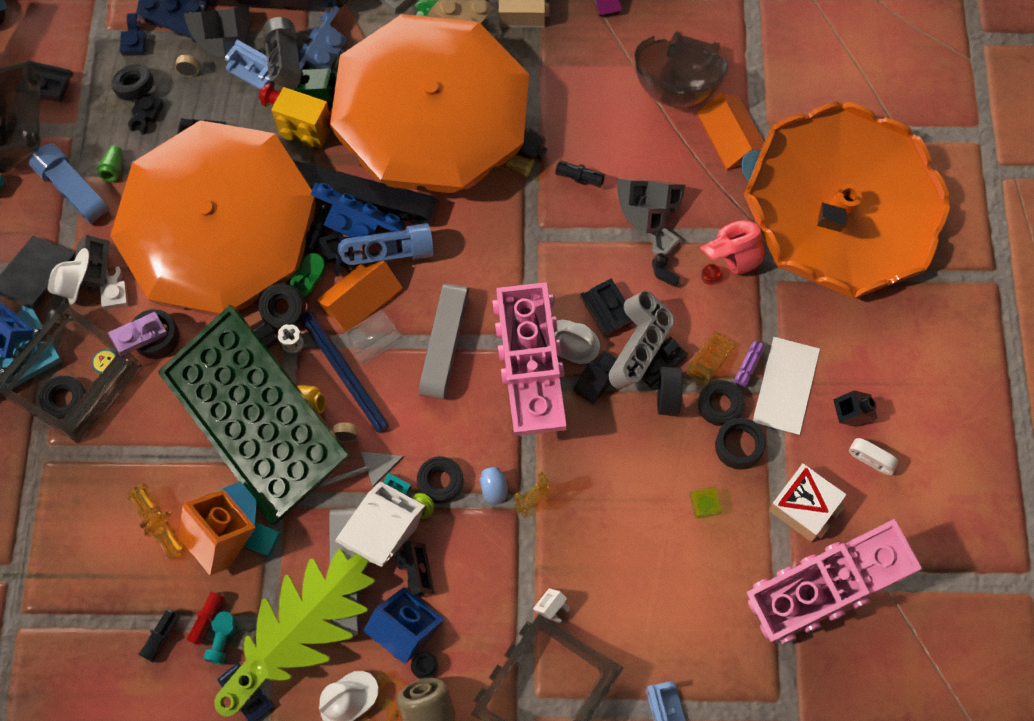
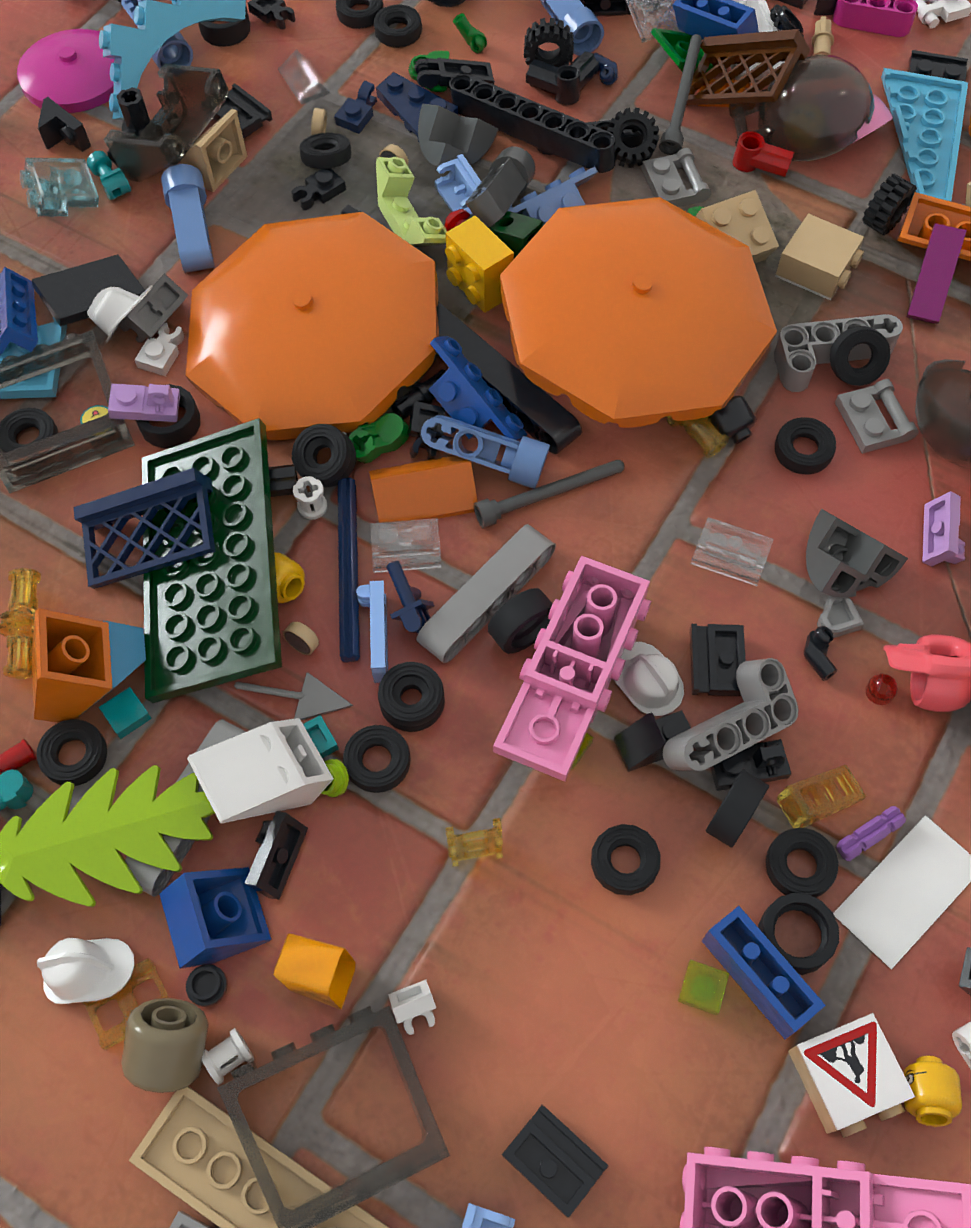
camera: 30 degrees right, 5 degrees down
bright green cone [97,146,123,182] -> none
light blue piece [479,467,508,505] -> none
black pin [555,160,605,188] -> none
none -> black tyre [37,719,107,786]
none -> dark blue fence [73,468,215,589]
none -> tan slope [179,109,248,192]
none -> white bush [201,1028,255,1085]
none -> light orange piece [273,933,356,1010]
none -> clear slope [278,49,330,105]
none -> tan tile [311,108,327,135]
none -> light blue hinge [356,580,388,683]
none -> yellowish green slope [376,157,447,246]
none -> black tyre [378,662,445,732]
none -> dark blue arm [386,561,435,633]
none -> dark grey piece [474,460,625,528]
none -> black tyre [488,588,552,654]
none -> black plate [502,1104,609,1218]
none -> black tyre [591,824,661,895]
none -> clear plate [691,517,774,586]
none -> blue brick [702,905,826,1039]
none -> light grey beam [774,314,903,392]
none -> black tyre [775,417,836,474]
none -> black tyre [830,326,890,386]
none -> light grey plate [835,379,919,454]
none -> yellow head [903,1056,962,1127]
none -> lavender hinge [922,491,965,567]

